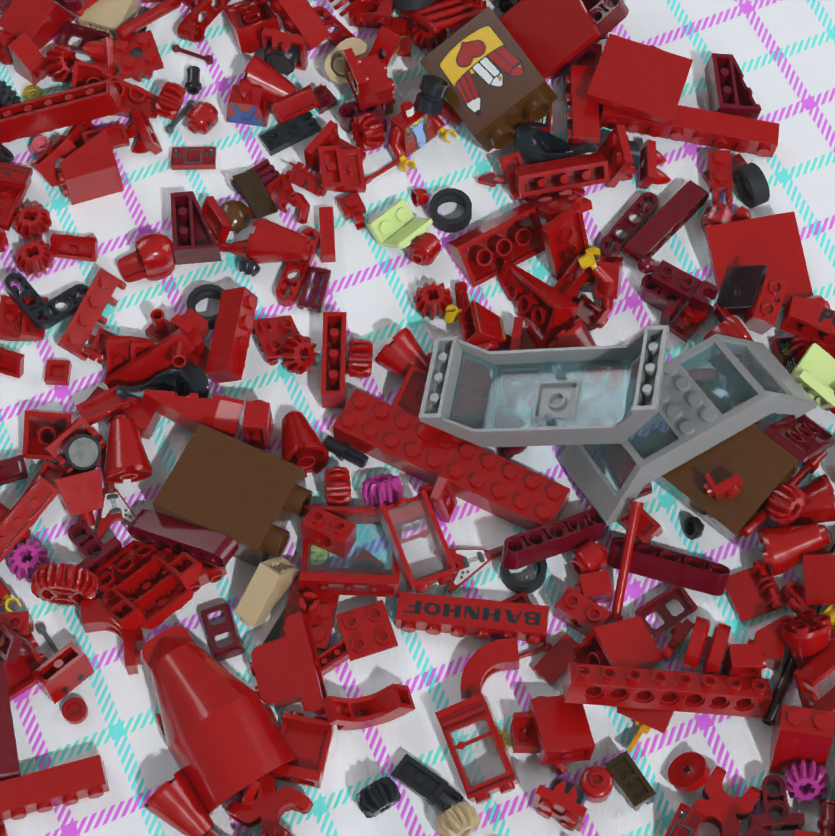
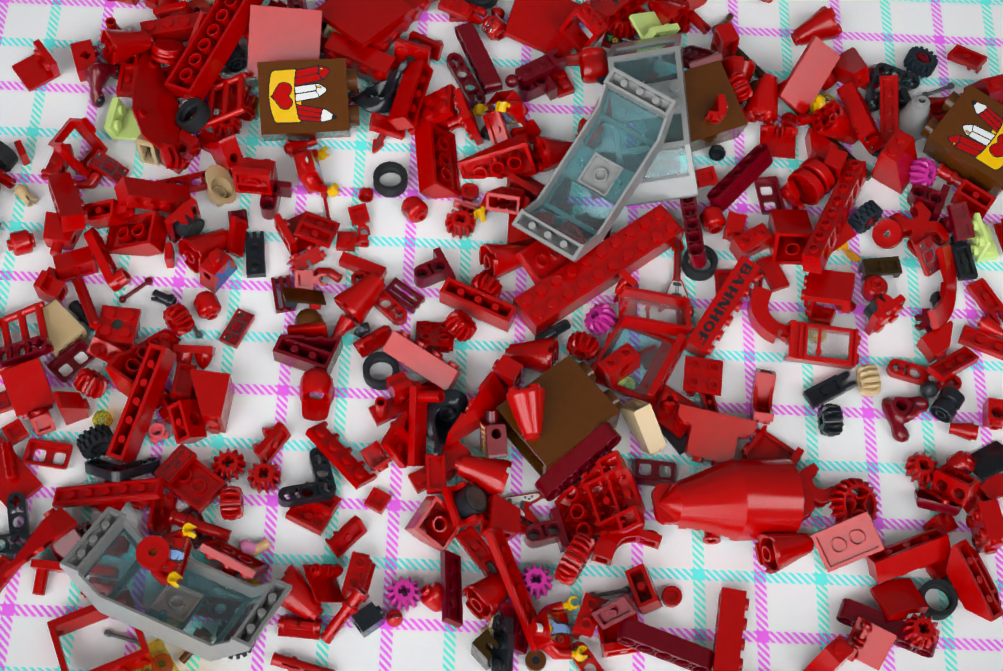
camera: 70 degrees left, 0 degrees up
red gear [350,113,386,151] -> none
yellowish green bracket [366,198,433,249] -> none
black wheel [413,74,450,115] -> none
red bar [610,500,644,621] -> none
black piece [715,265,768,308] -> none
none -> red tile [164,242,175,268]
none -> red plate [347,203,371,236]
none -> red hinge [352,325,392,358]
none -> dark red tile [414,247,456,288]
none -> red tile [461,183,479,202]
none -> dark red torso [480,409,508,458]
none -> red cone [506,383,546,441]
none -> black wheel [848,200,884,234]

